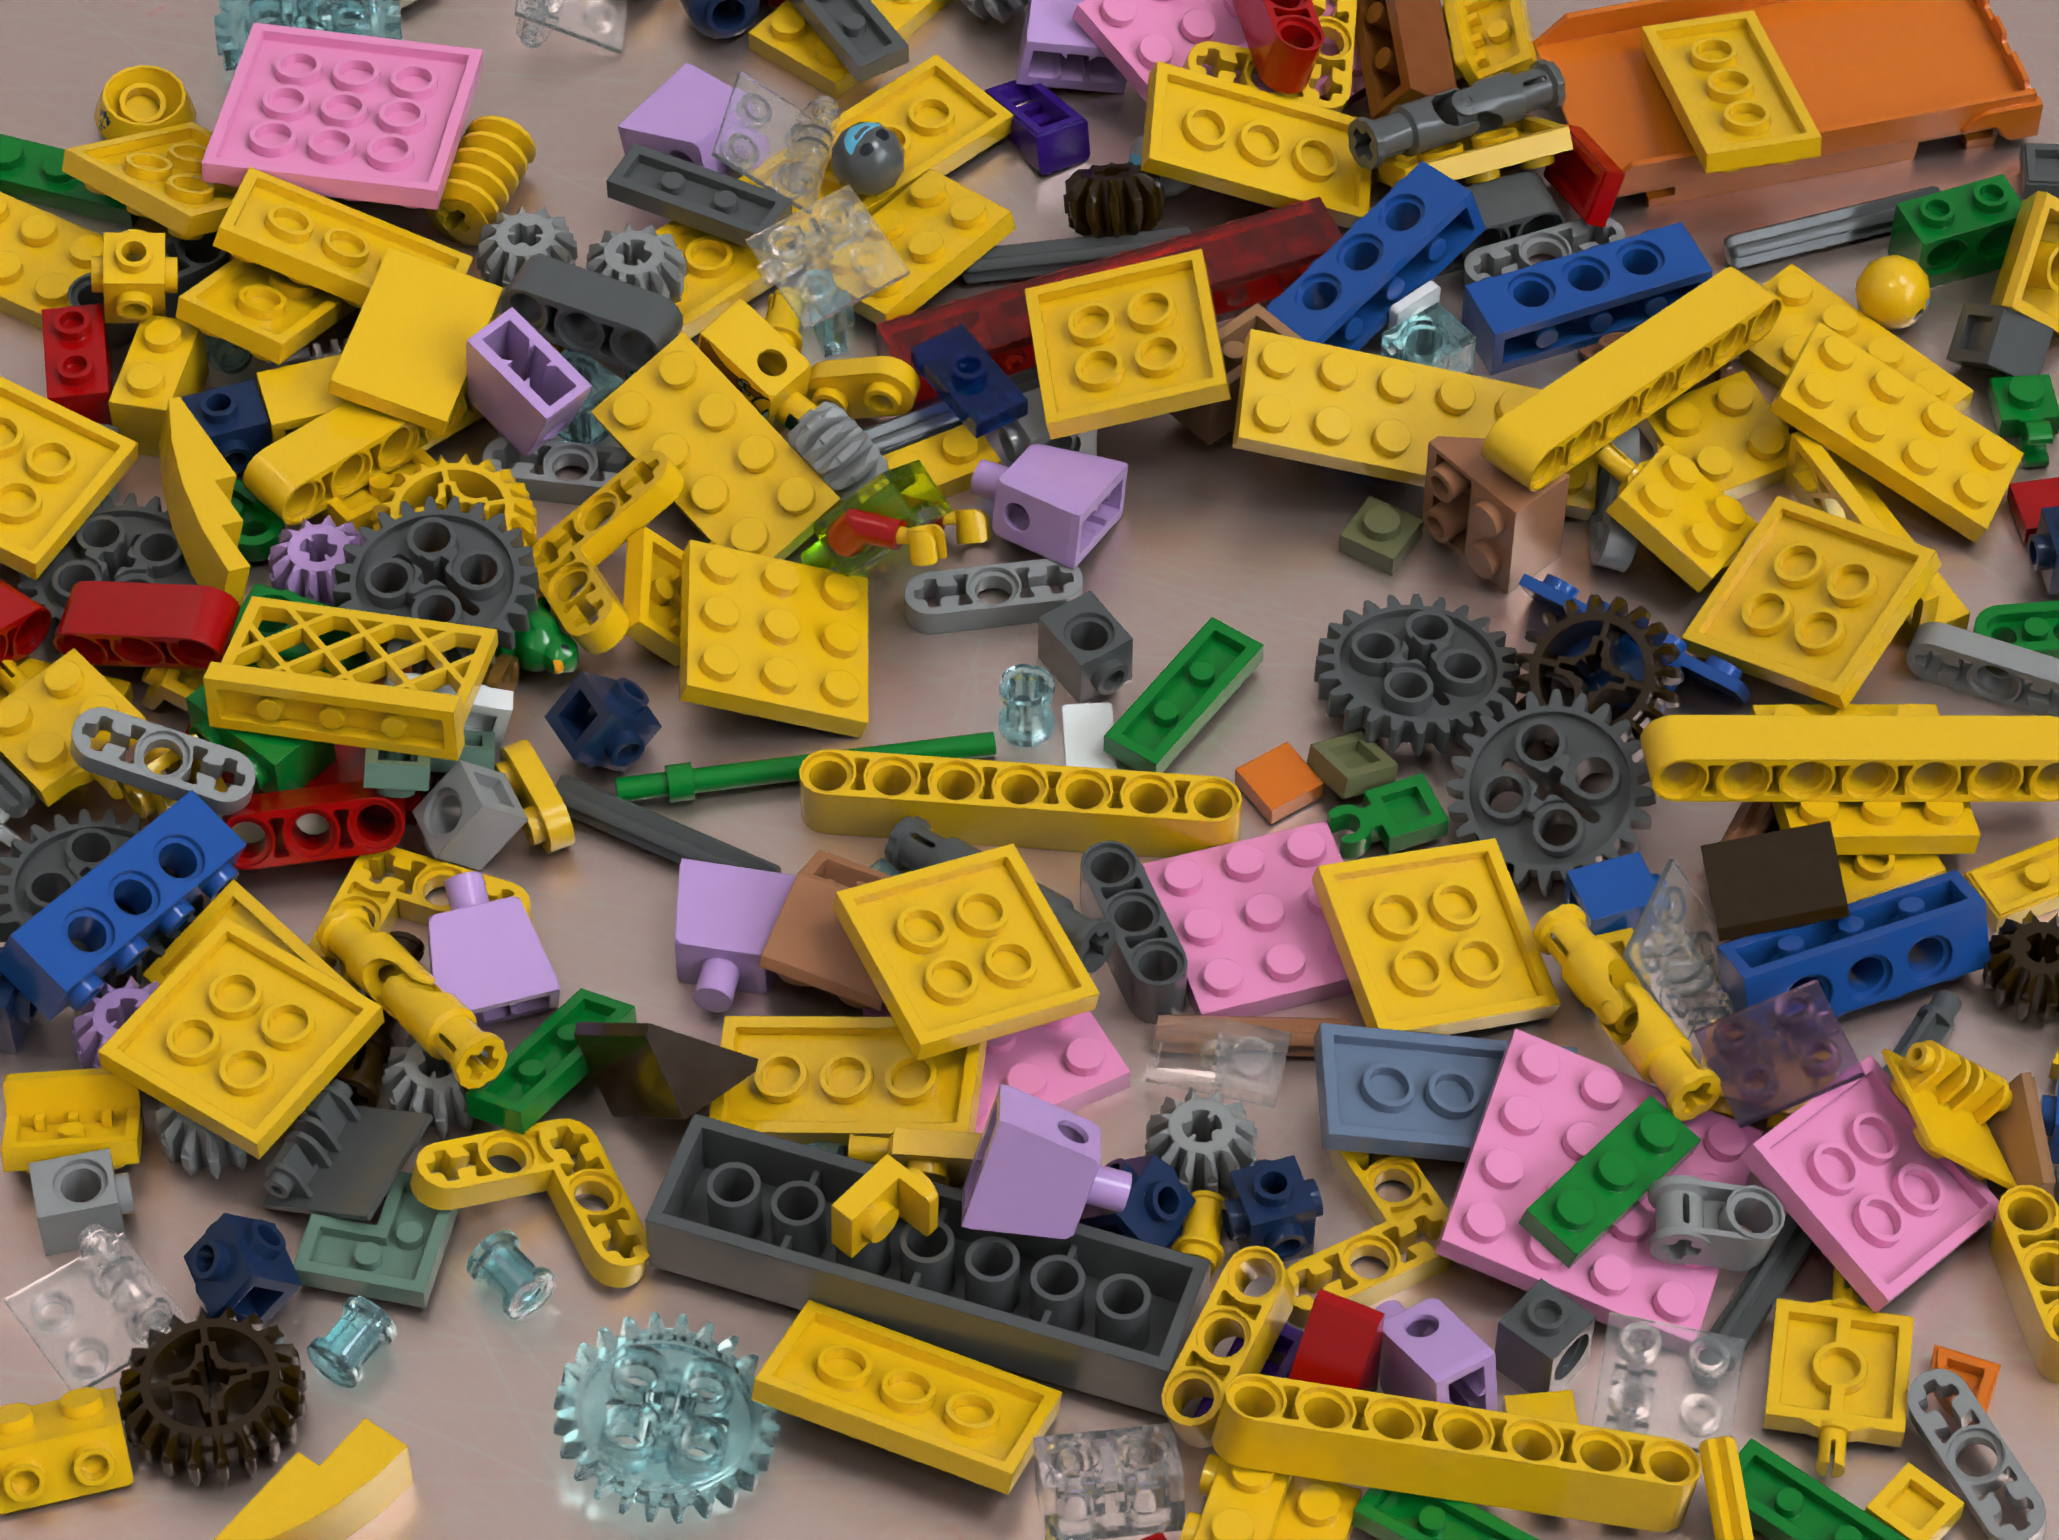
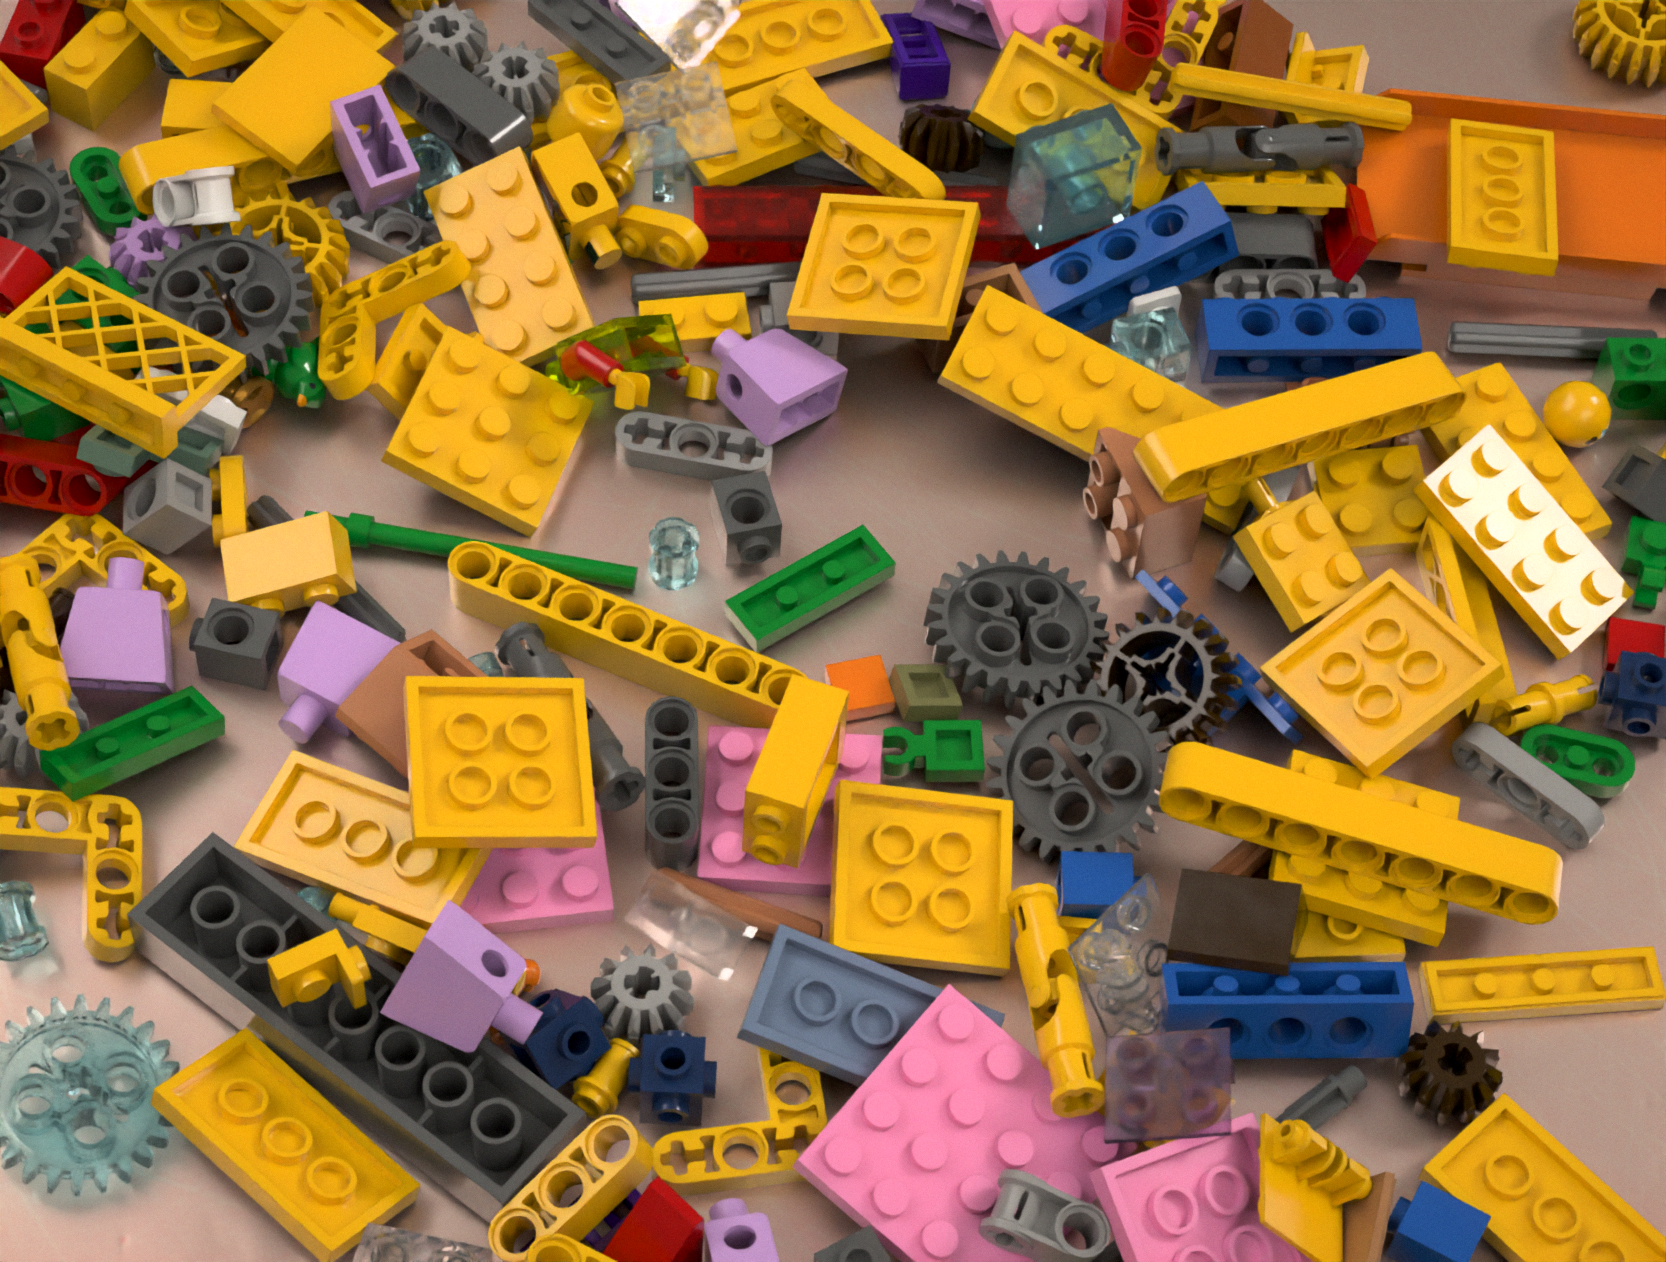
camera: 15 degrees right, 5 degrees up
yellow slope [159,396,251,607] -> none
dark blue brick [182,379,273,474] -> none
dark blue brick [544,671,662,772] -> none
dark brown slope [574,1022,758,1120] -> none
light grey gear [788,401,888,508] -> none
dark grey piece [831,122,904,196] -> none
clear blue plate [911,324,1028,439] -> none
white sticker [1062,702,1117,769] -> none
olive plate [1338,496,1423,576] -> none
green plate [1518,1095,1701,1269] -> none
none -> white piece [153,166,241,227]
none -> dark grey brick [189,598,284,691]
none -> yellow brick [220,511,357,618]
none -> yellow head [547,84,624,161]
none -> yellow window [742,674,849,869]
none -> yellow beam [770,79,946,200]
none -> clear light blue brick [1007,103,1142,250]
none -> yellow axle [1170,62,1412,131]
none -> yellow pin [1490,674,1598,736]

